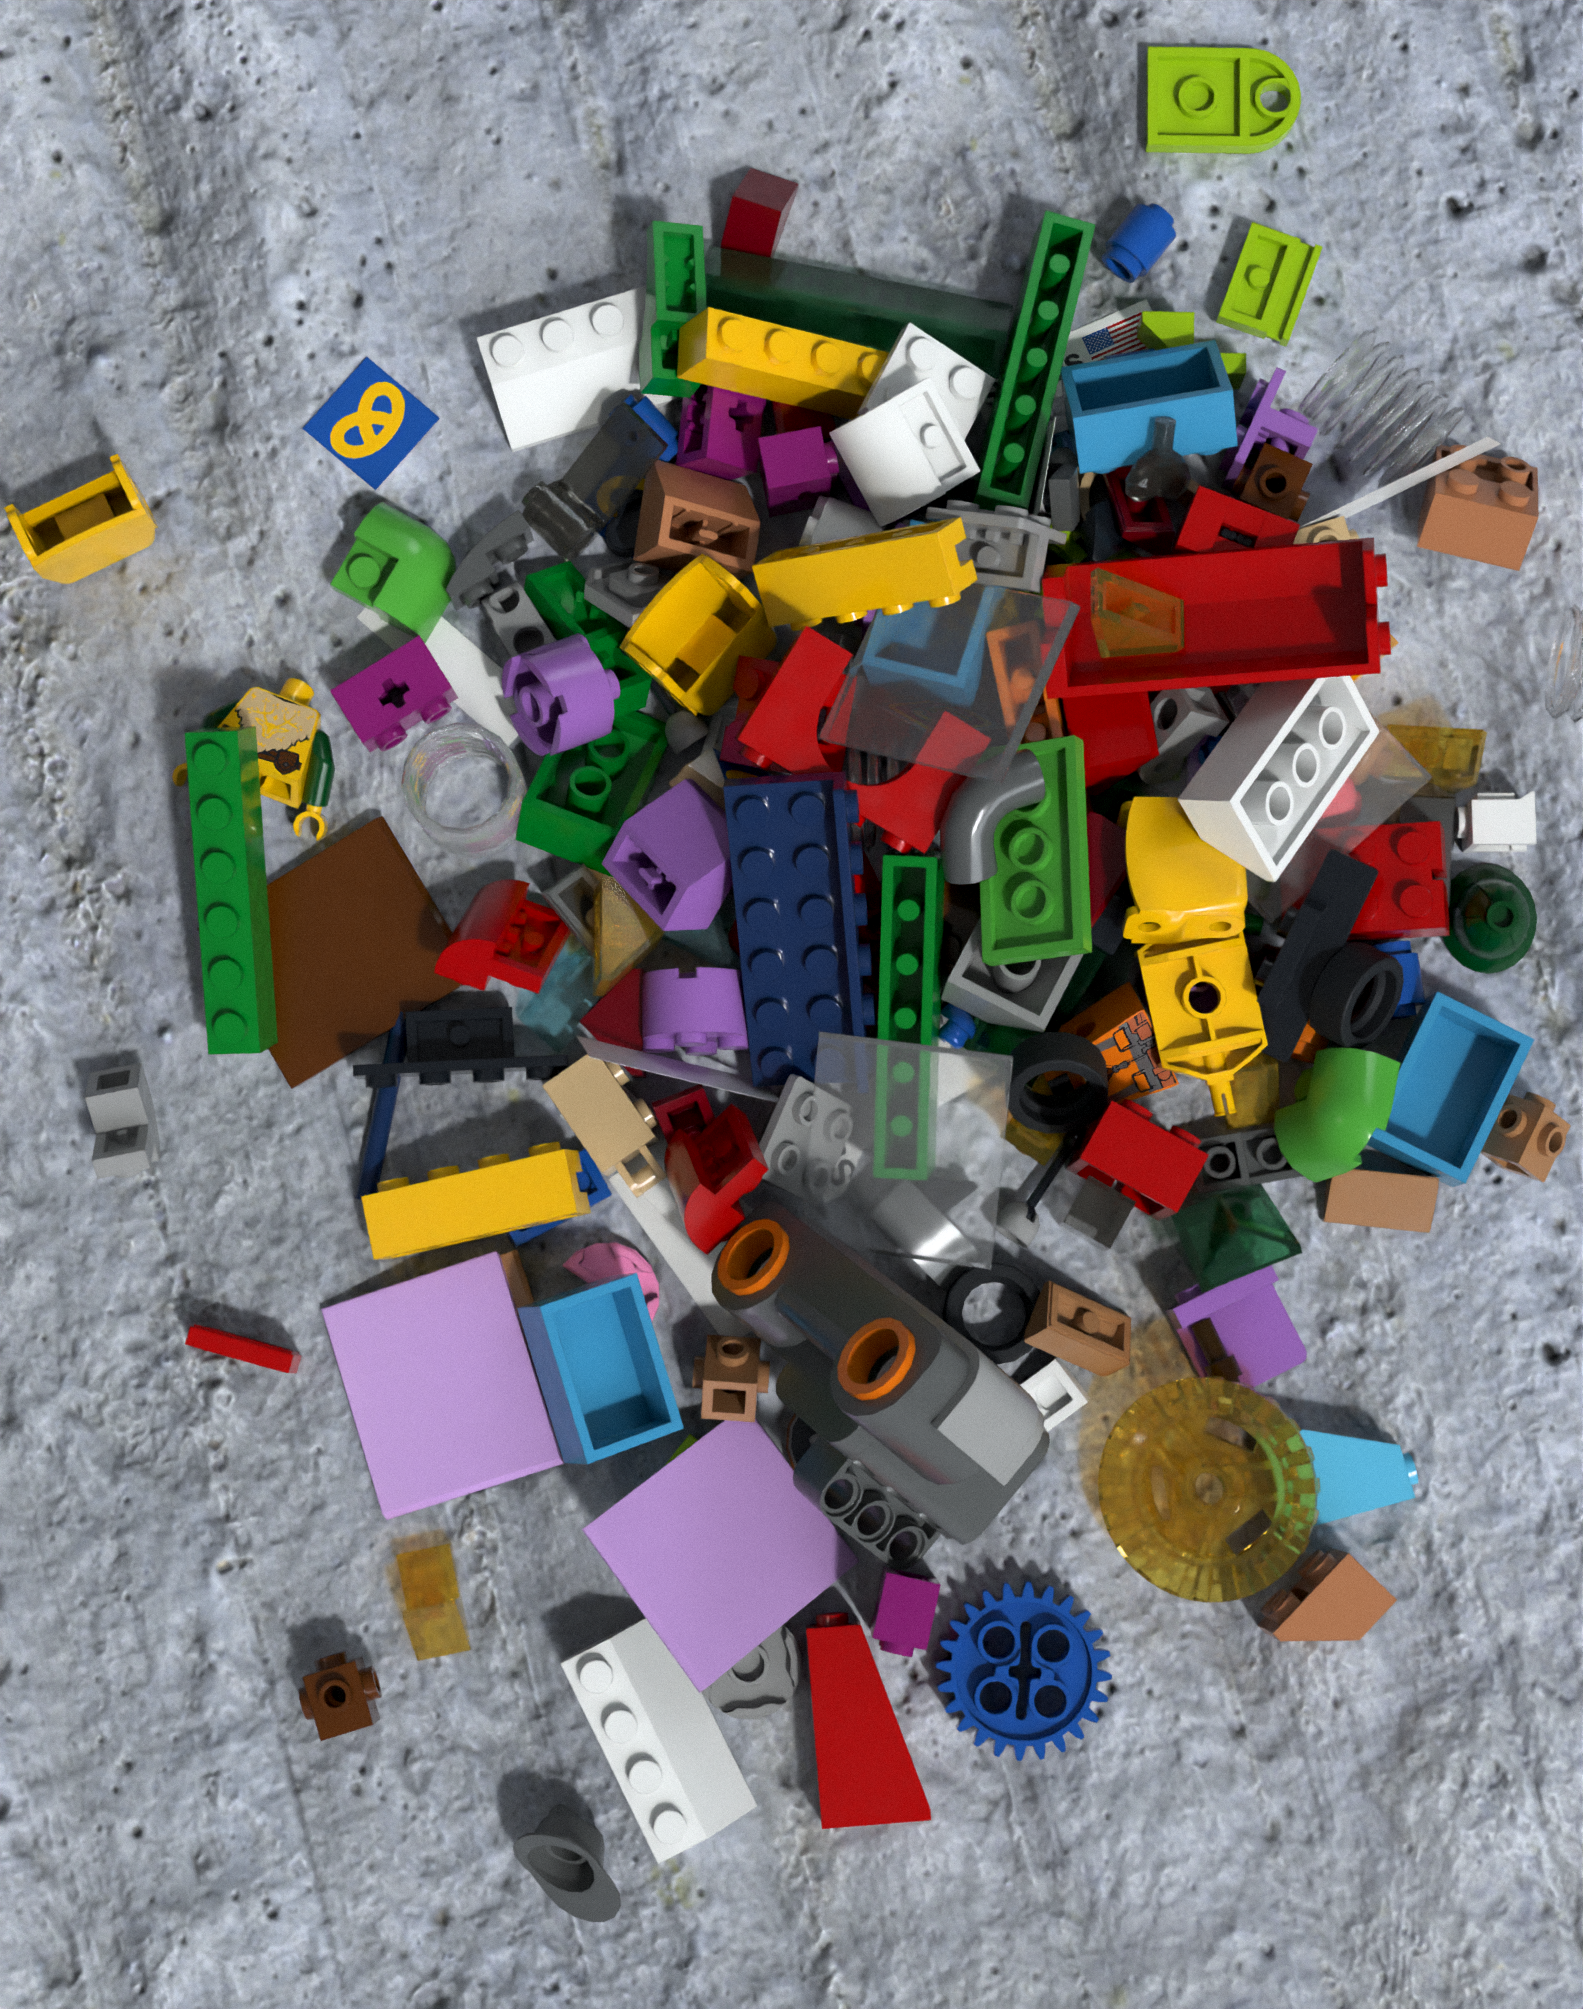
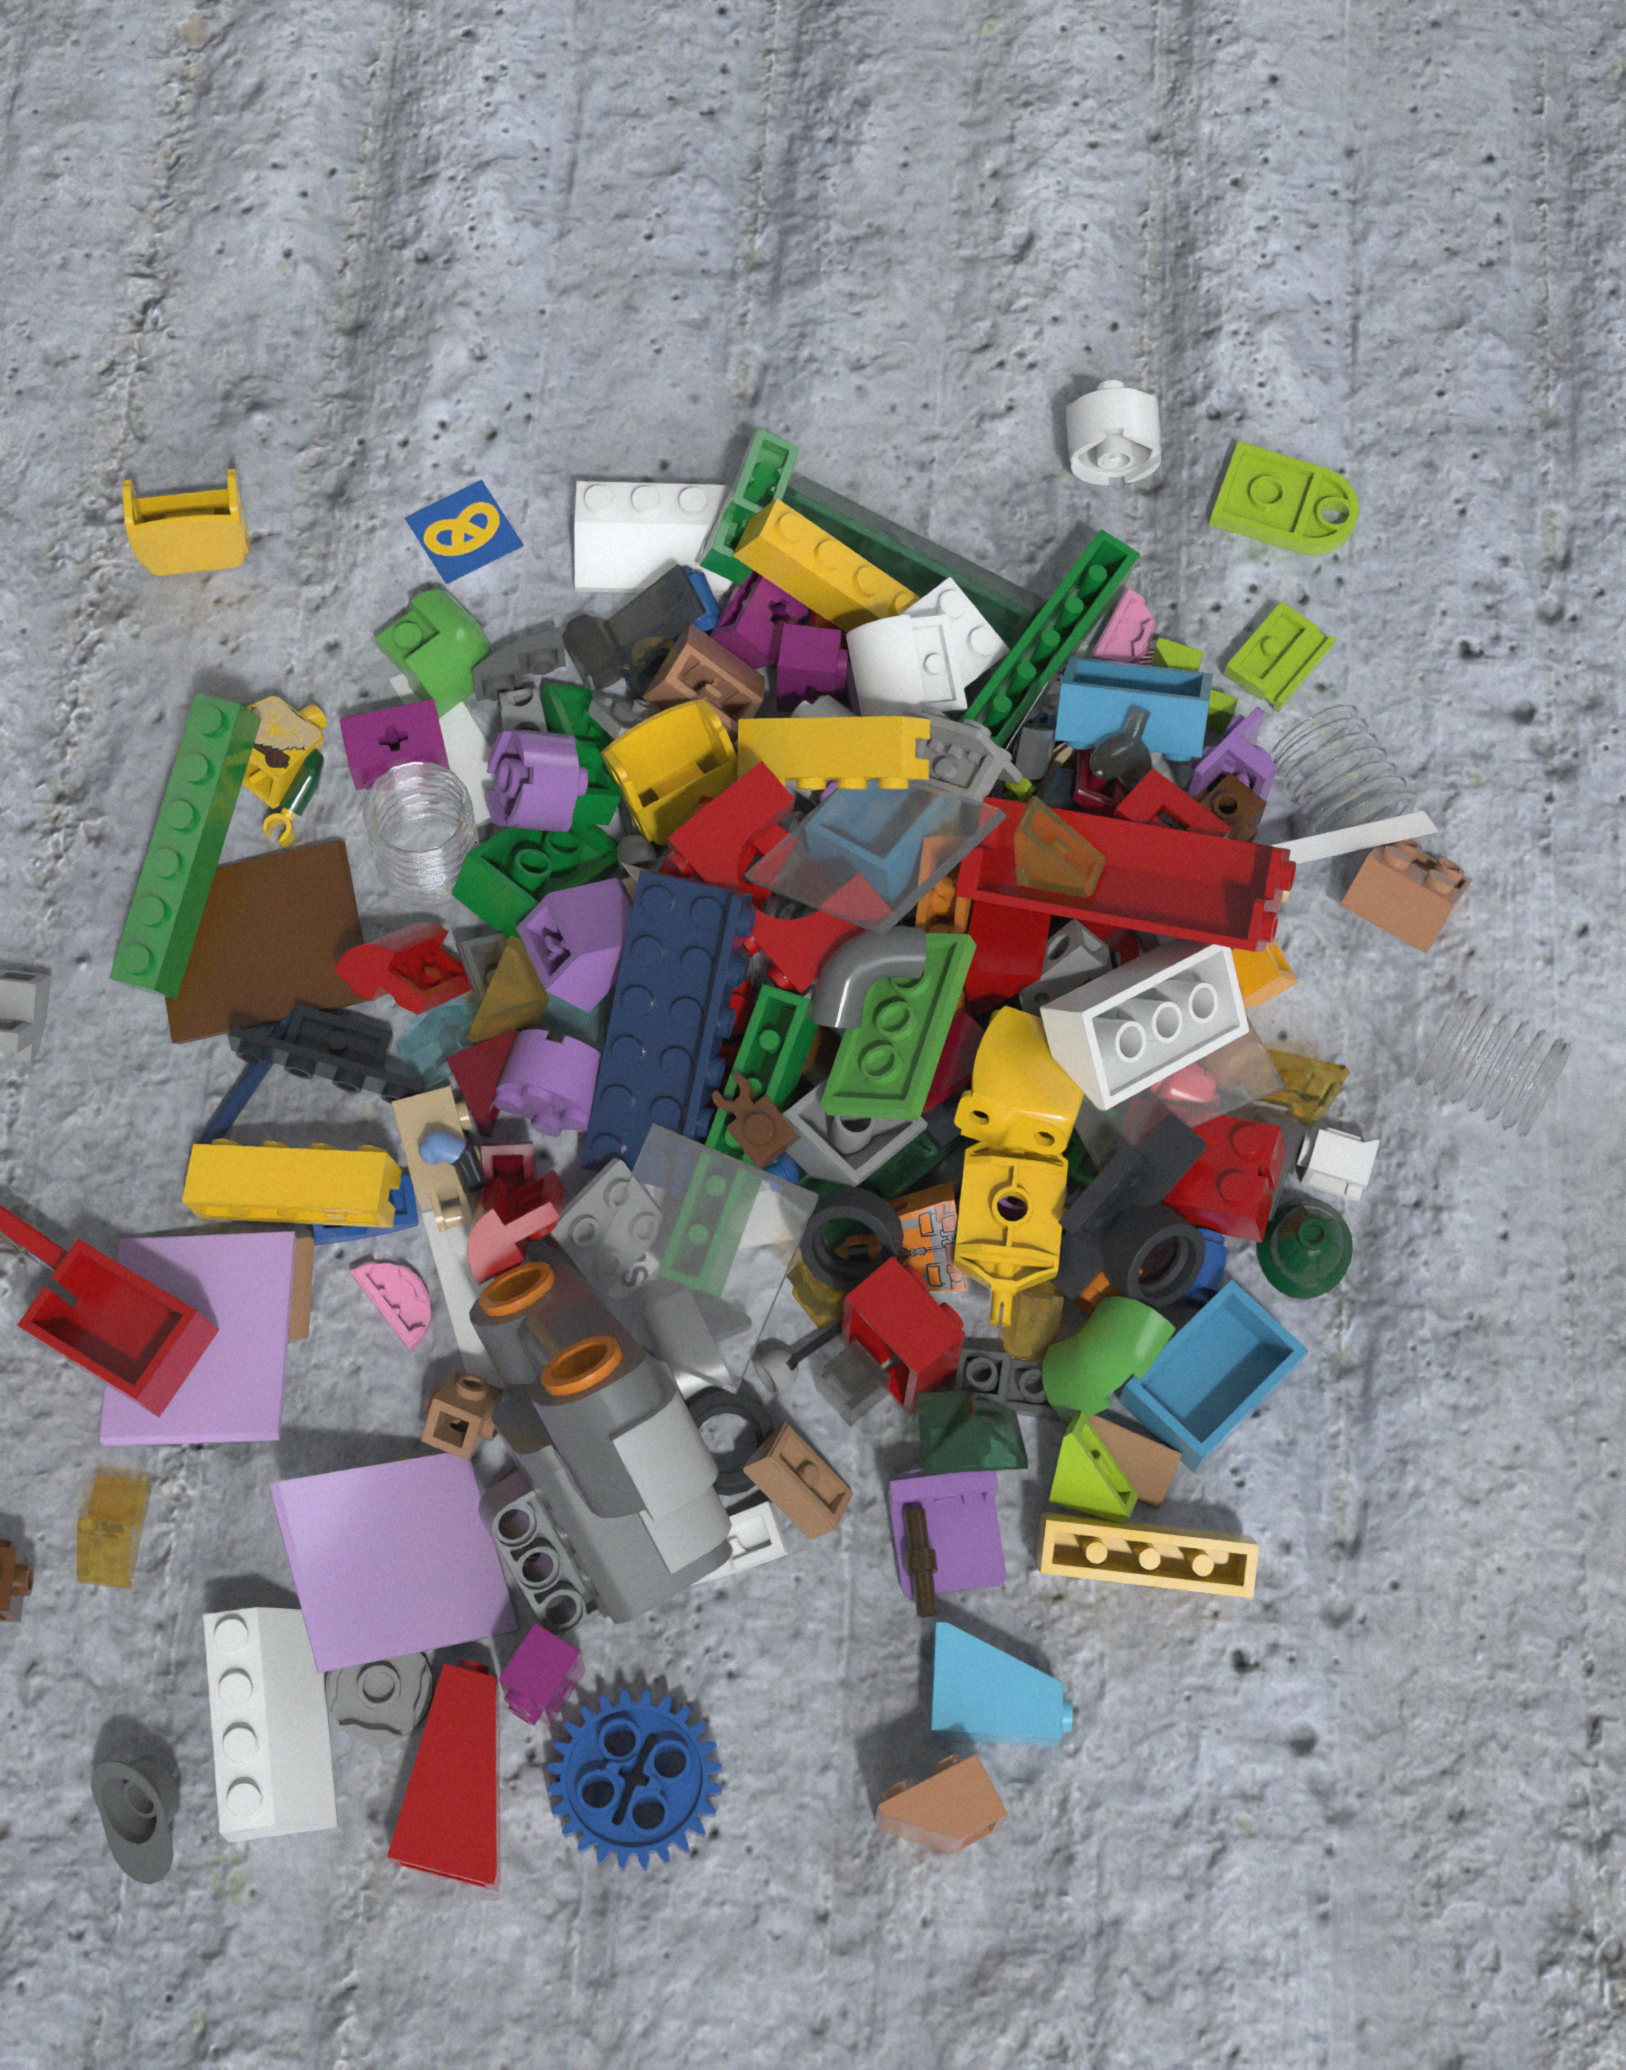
camera: 15 degrees right, 15 degrees down
dark azure piece [517,1273,684,1464] -> none
white sticker [576,1036,779,1102] -> none
dark red slope [717,168,799,280] -> none
clear yellow gear [1098,1376,1321,1602] -> none
blue brick [1102,203,1176,283] -> none
medium nougat brick [1480,1092,1571,1183] -> none
none -> red piece [17,1239,219,1418]
none -> arm [418,1130,487,1194]
none -> reddish brown plate [712,1073,801,1170]
none -> yellow brick [1035,1511,1259,1598]
none -> lime slope [1049,1411,1139,1523]
none -> white brick [1065,380,1162,485]
none -> bright pink tile [1090,587,1155,664]

